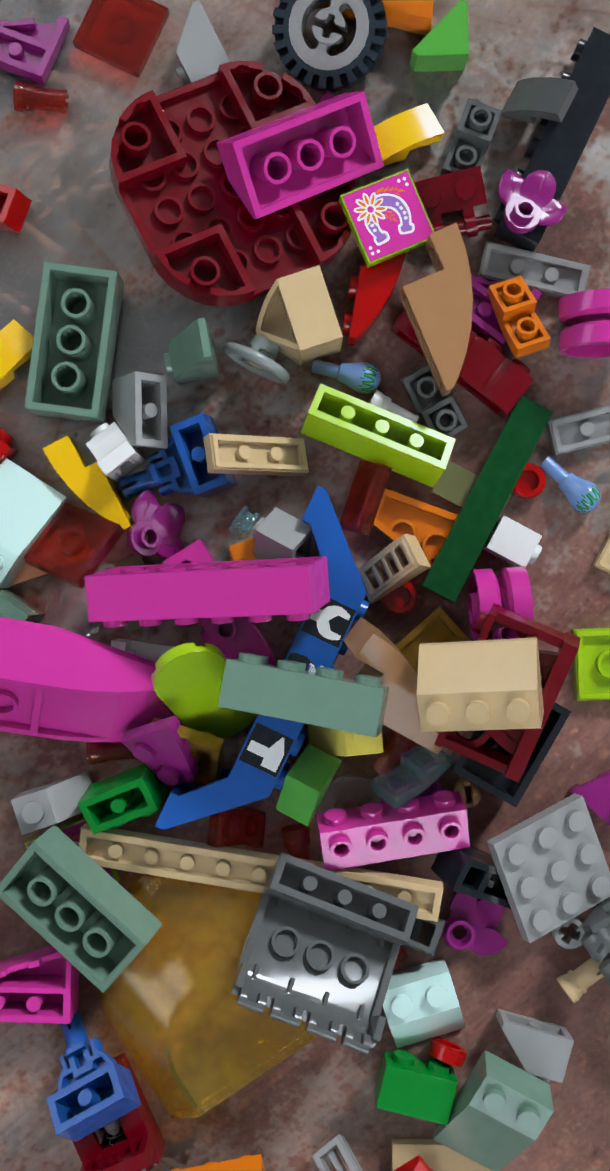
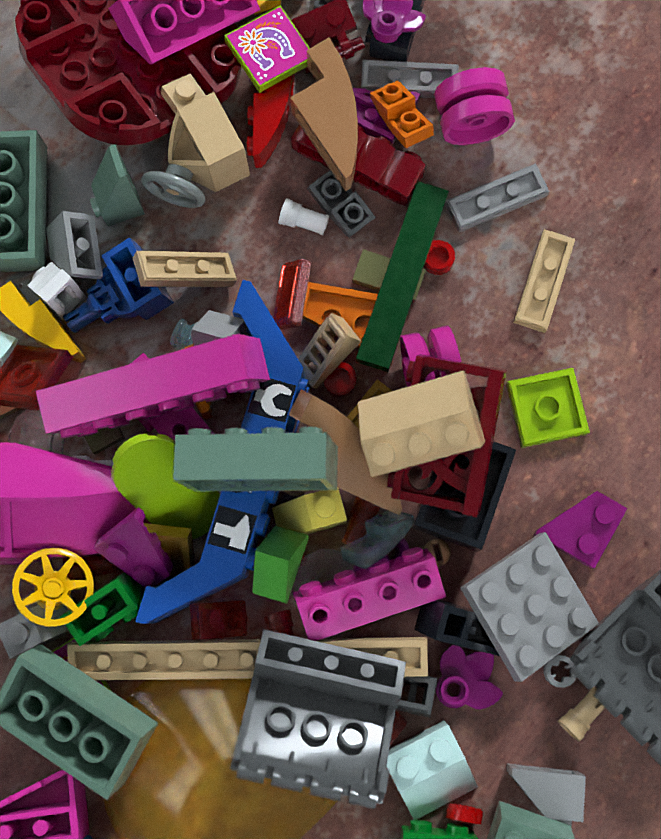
camera: 10 degrees left, 10 degrees down
magenta plate [127,489,185,559] -> none
lime brick [301,383,456,487] -> none
medium blue piece [312,359,381,394] -> none
white brick [483,515,542,568] -> none
medium blue piece [539,456,601,513] -> none
none -> yellow wheel [12,548,94,627]
none -> tan plate [161,74,206,115]

